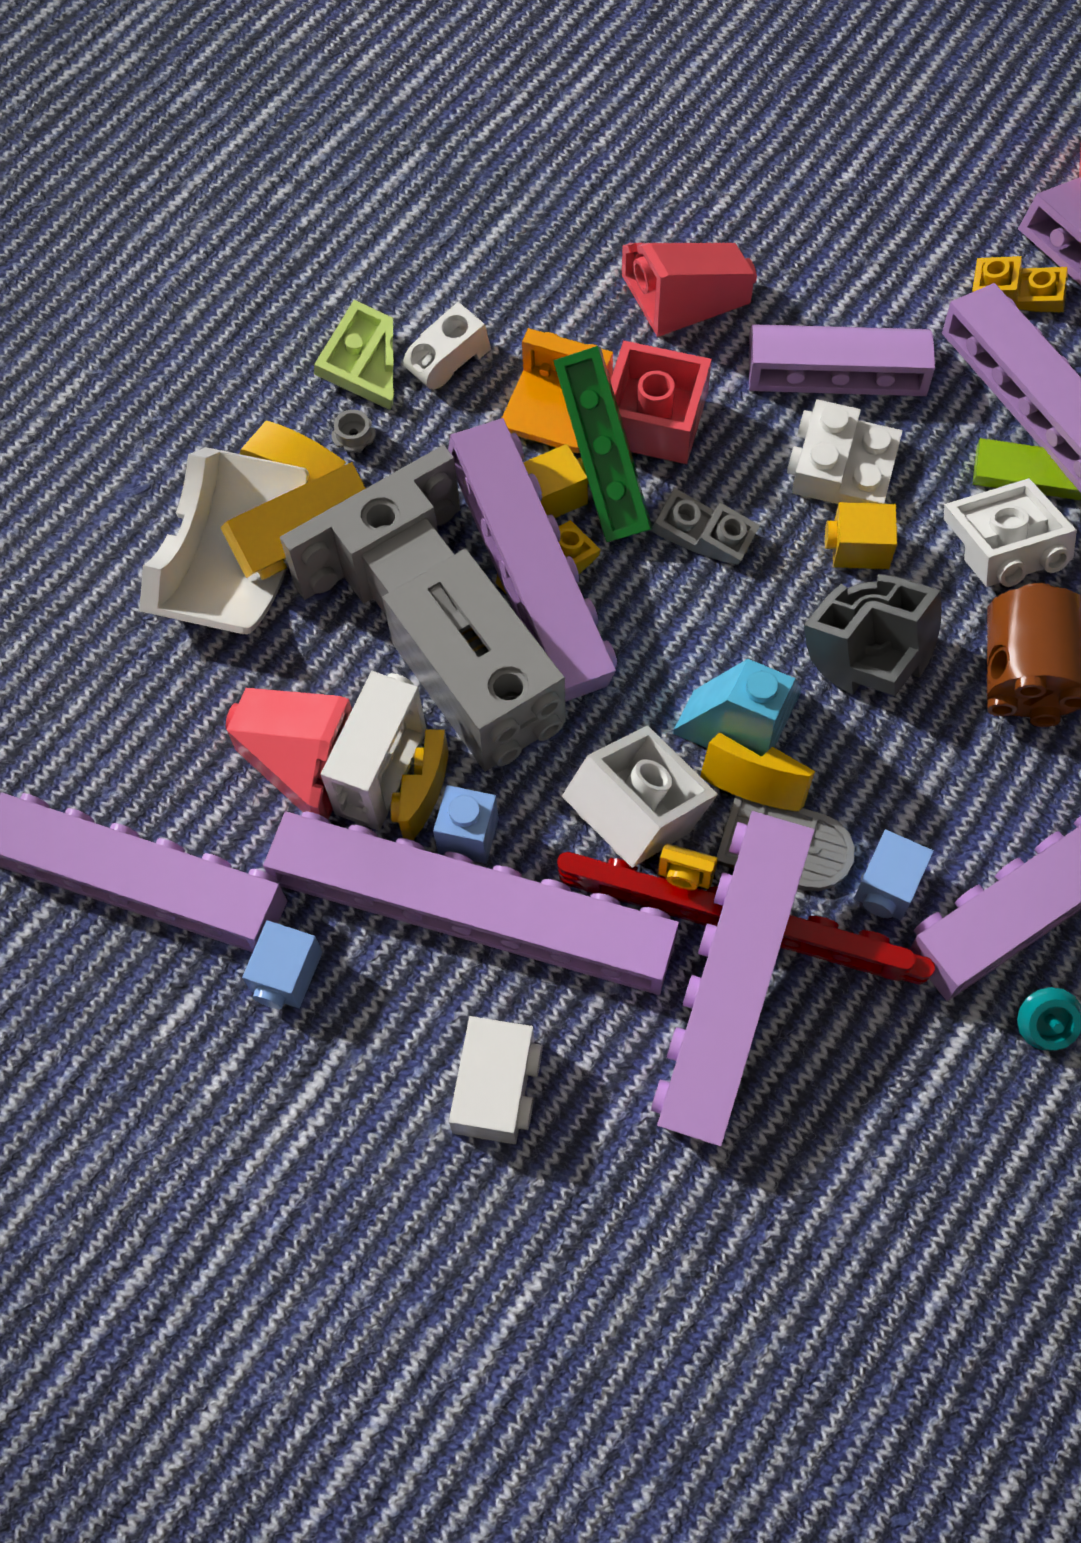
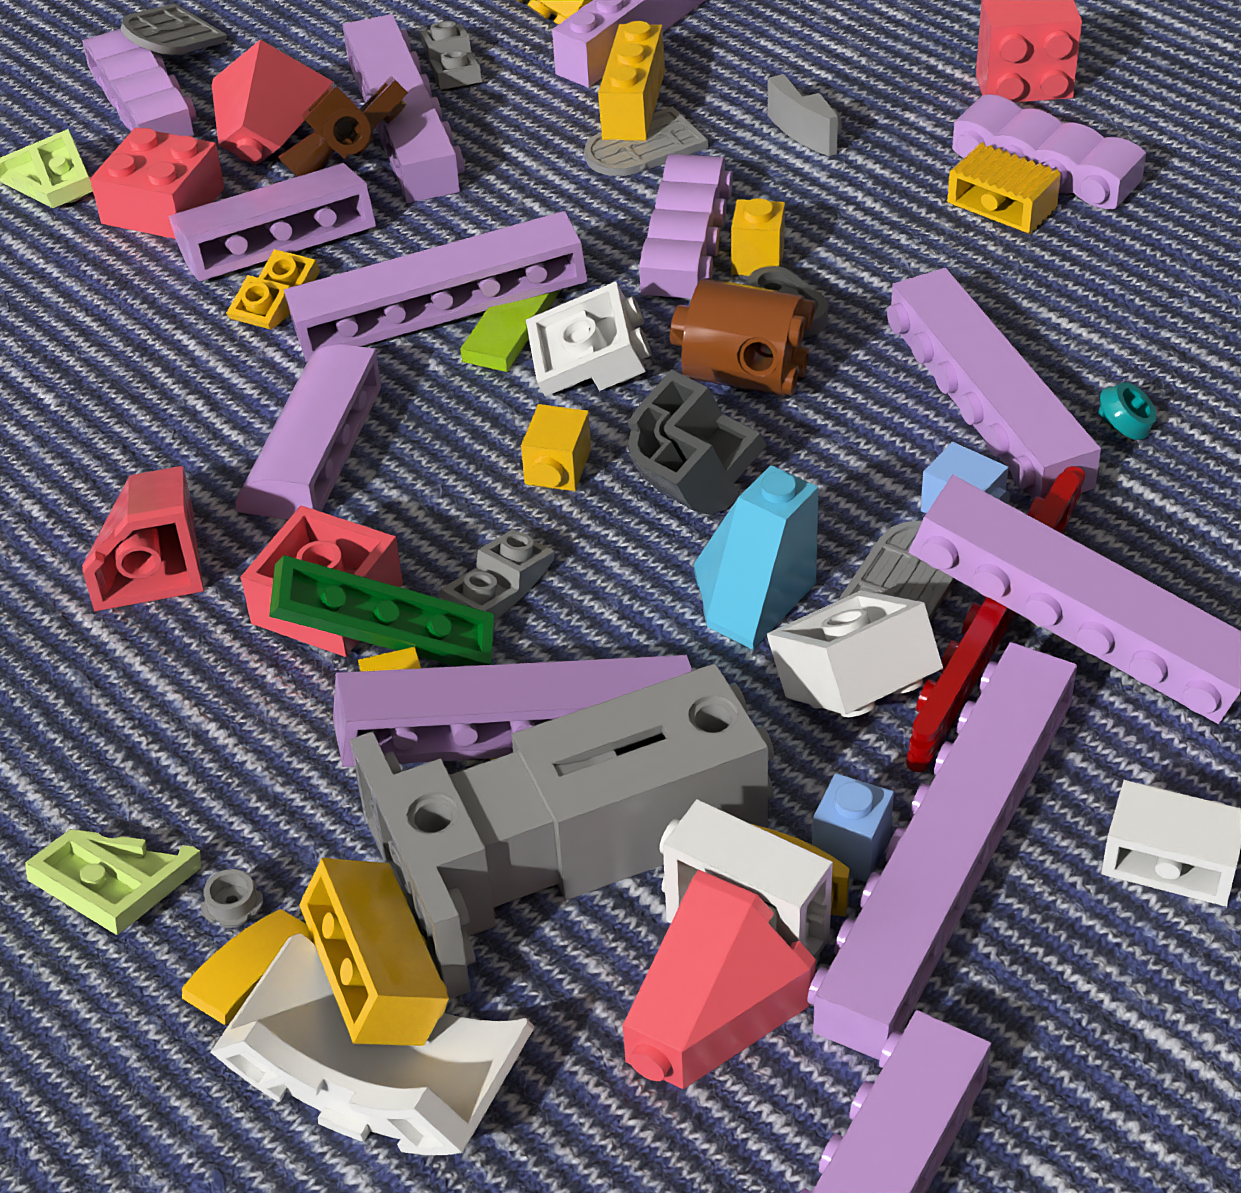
camera: 80 degrees left, 20 degrees down
light blue brick [242,920,323,1009] -> none
white leg [403,302,491,390] -> none
light orange bracket [502,328,613,453] -> none
yellow slope [658,843,718,890] -> none
yellow slope [700,732,815,812] -> none
white plate [787,399,903,504] -> none

